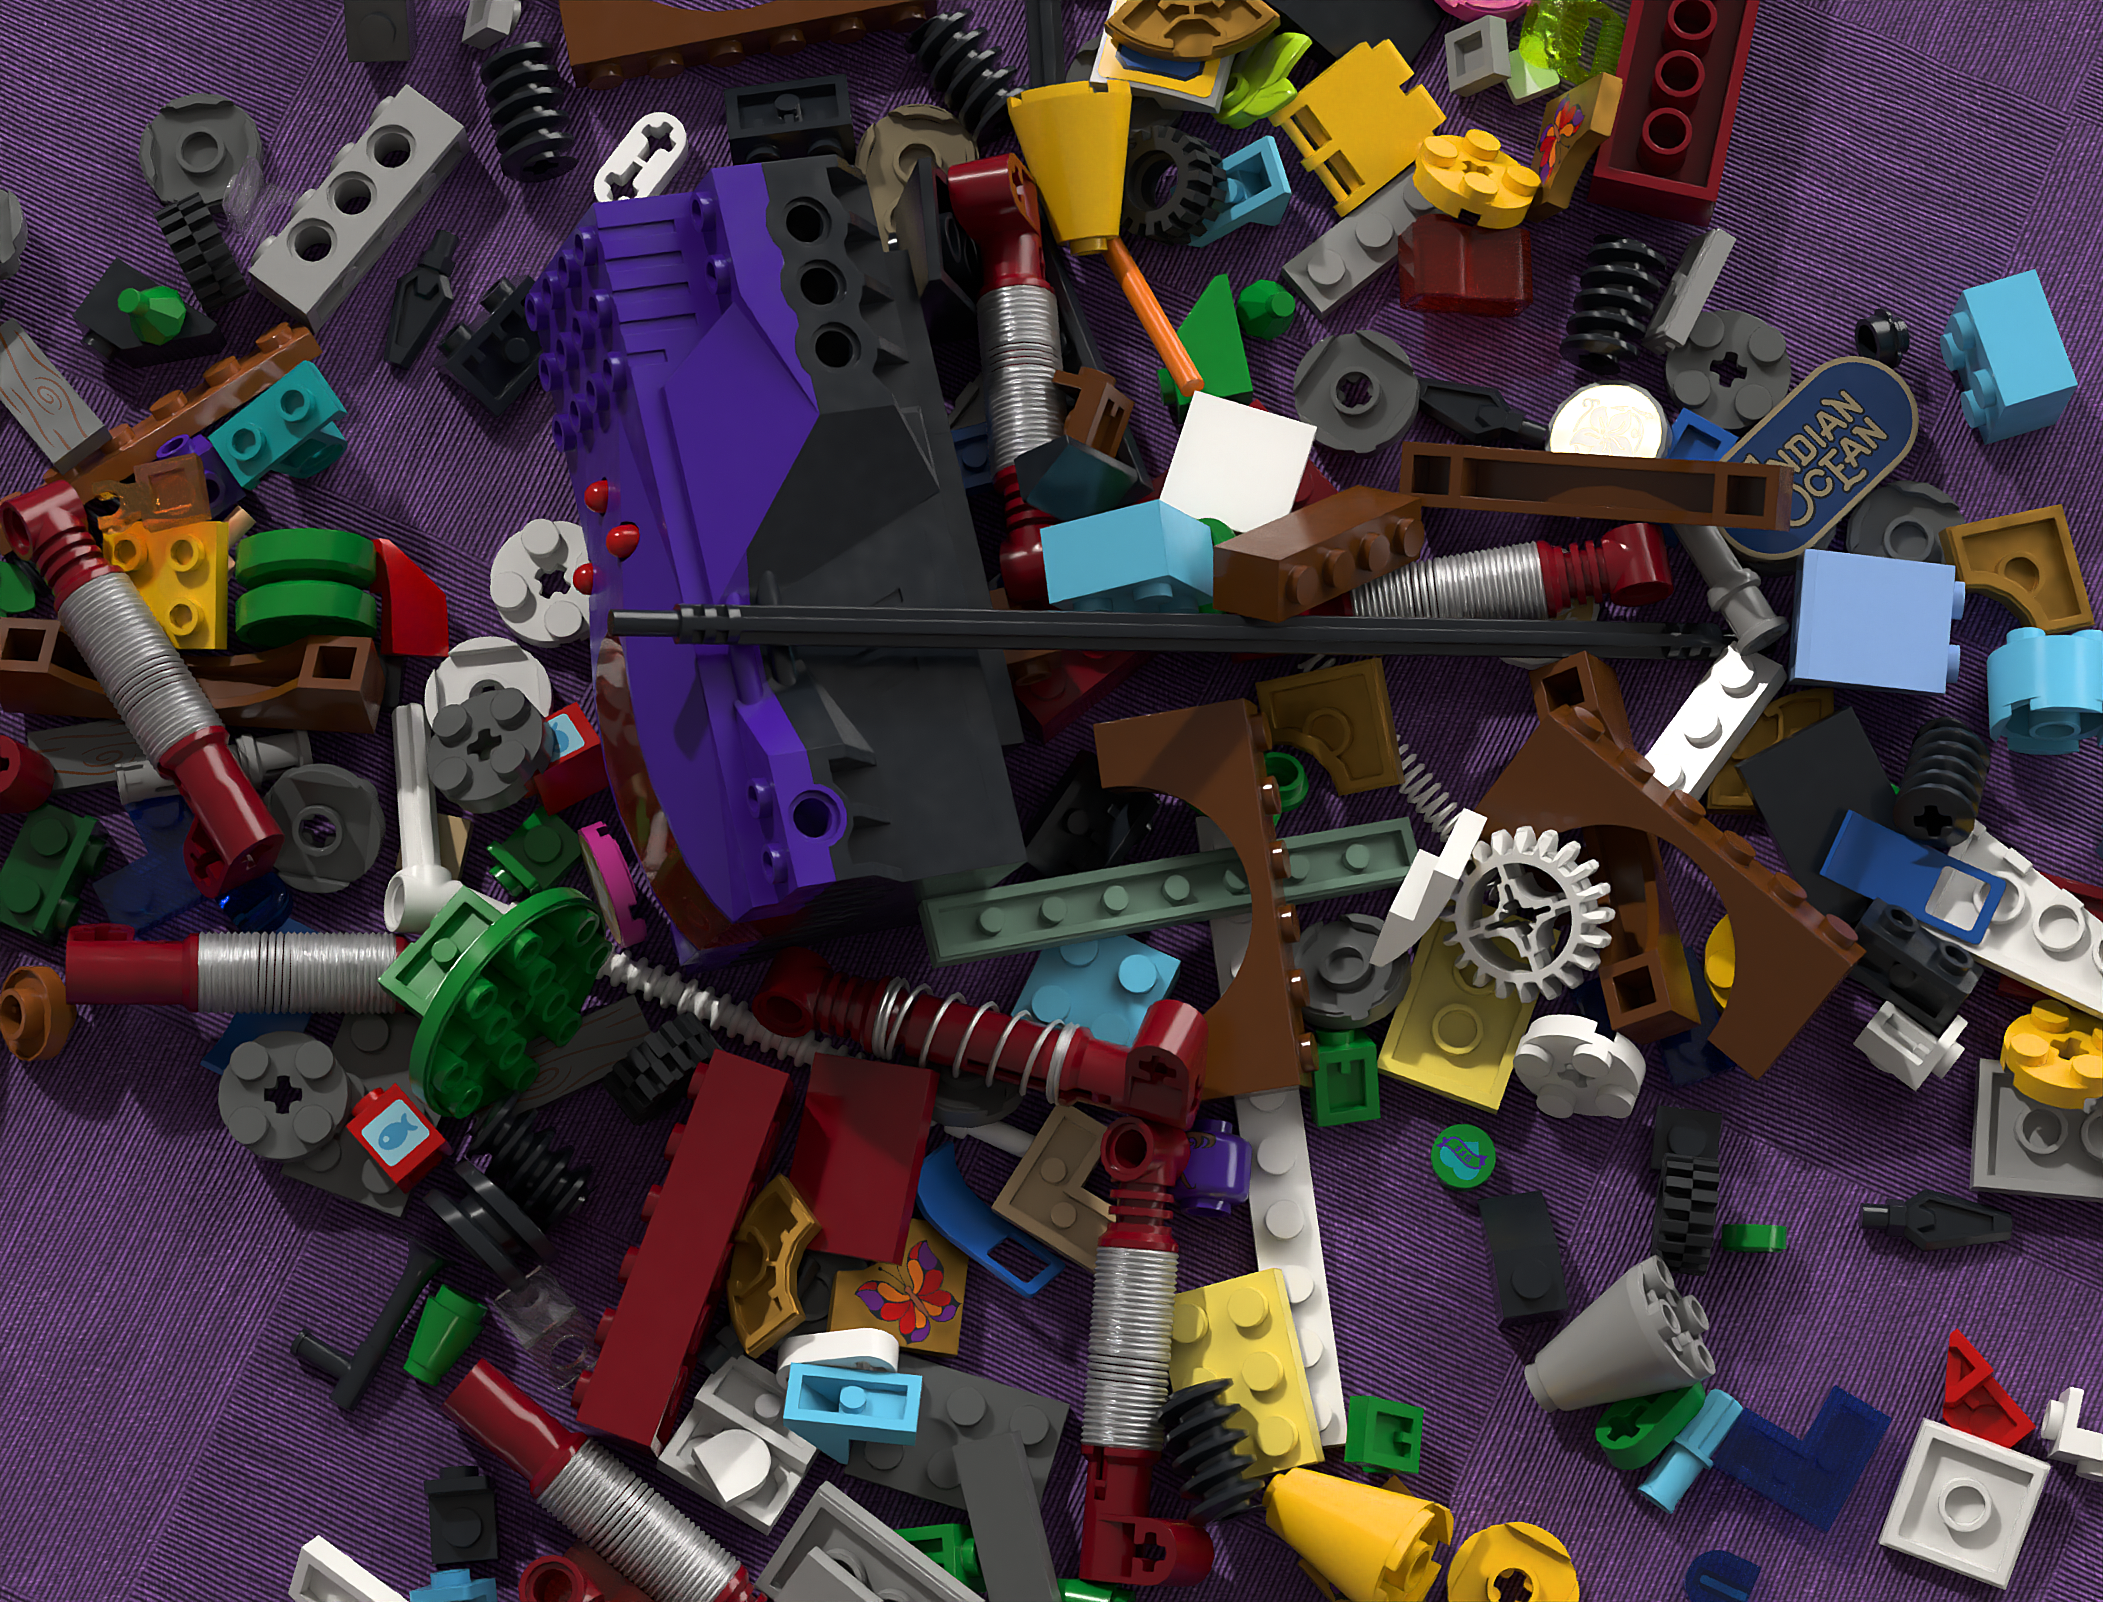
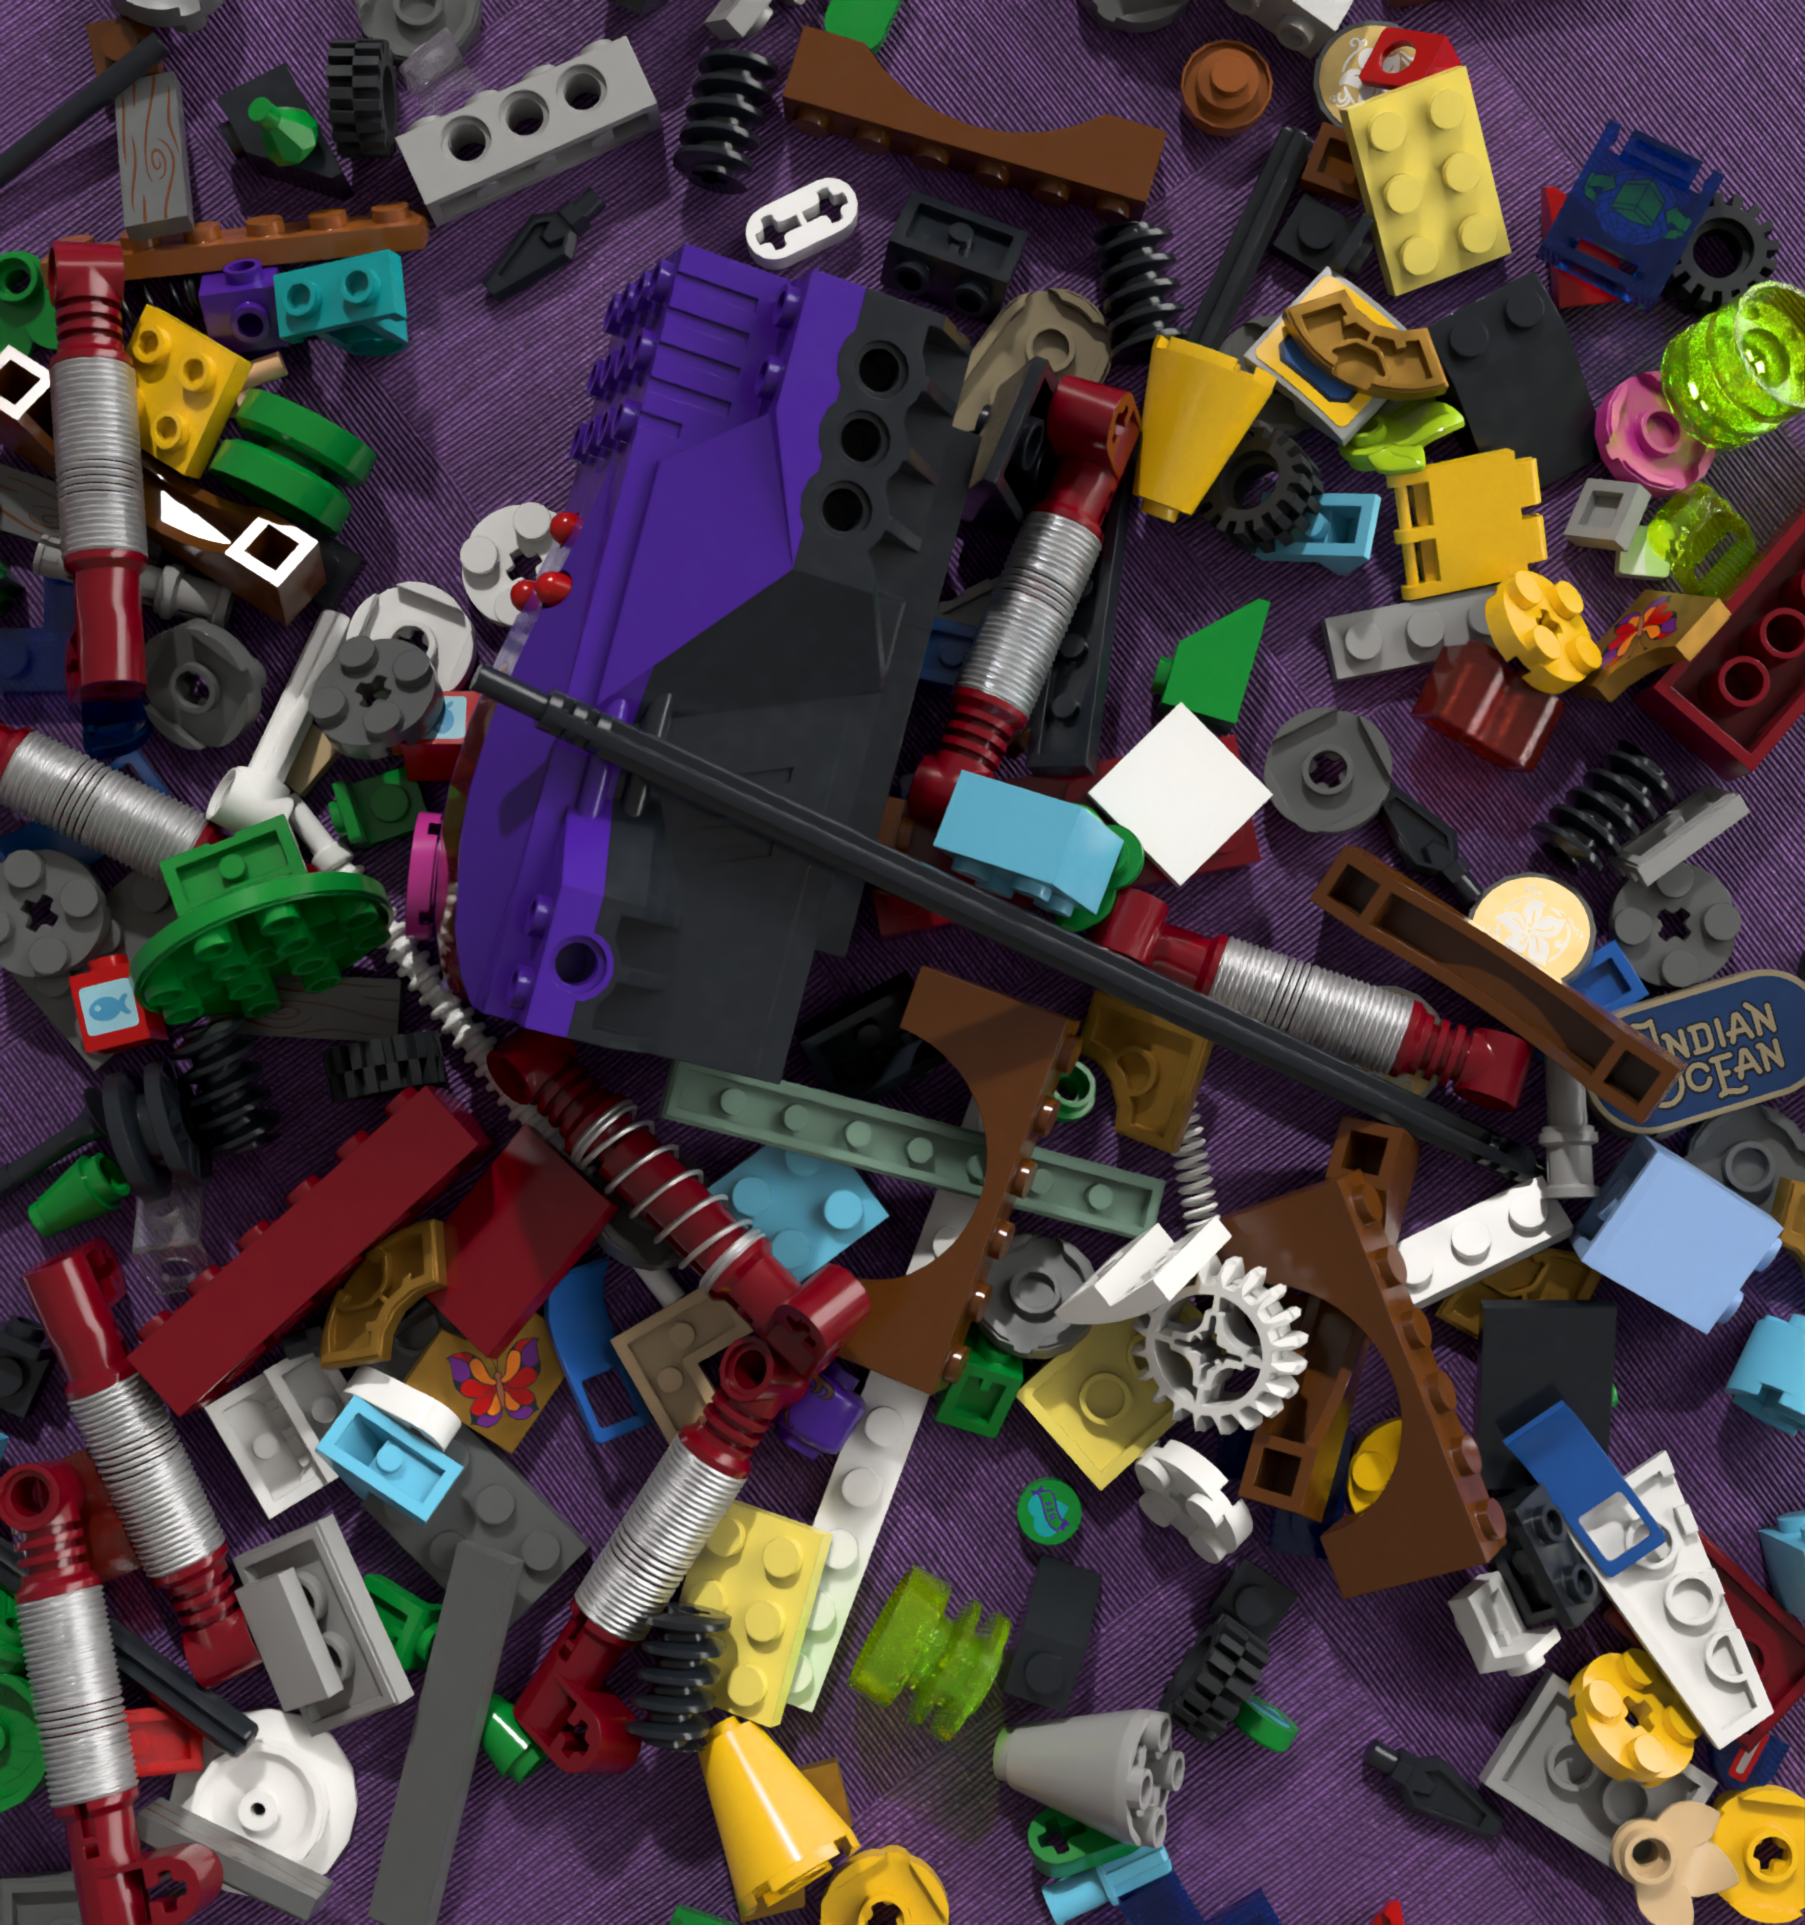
camera: 20 degrees right, 10 degrees up
clear orange plate [92,453,212,535] -> none
red slope [370,538,449,659] -> none
black bracket [432,275,543,418] -> none
white tile [691,1429,771,1510] -> none
black slope [1014,434,1138,522] -> none
reddish brown bracket [1051,367,1135,459] -> none
orange bar [1102,235,1205,397] -> none
reddish brown brick [1213,485,1425,623] -> none
green rock [1236,279,1295,341] -> none
green bracket [1344,1396,1424,1475] -> none
black piece [1892,716,1991,848] -> none
none -> clear neon green wheel [847,1563,1012,1744]

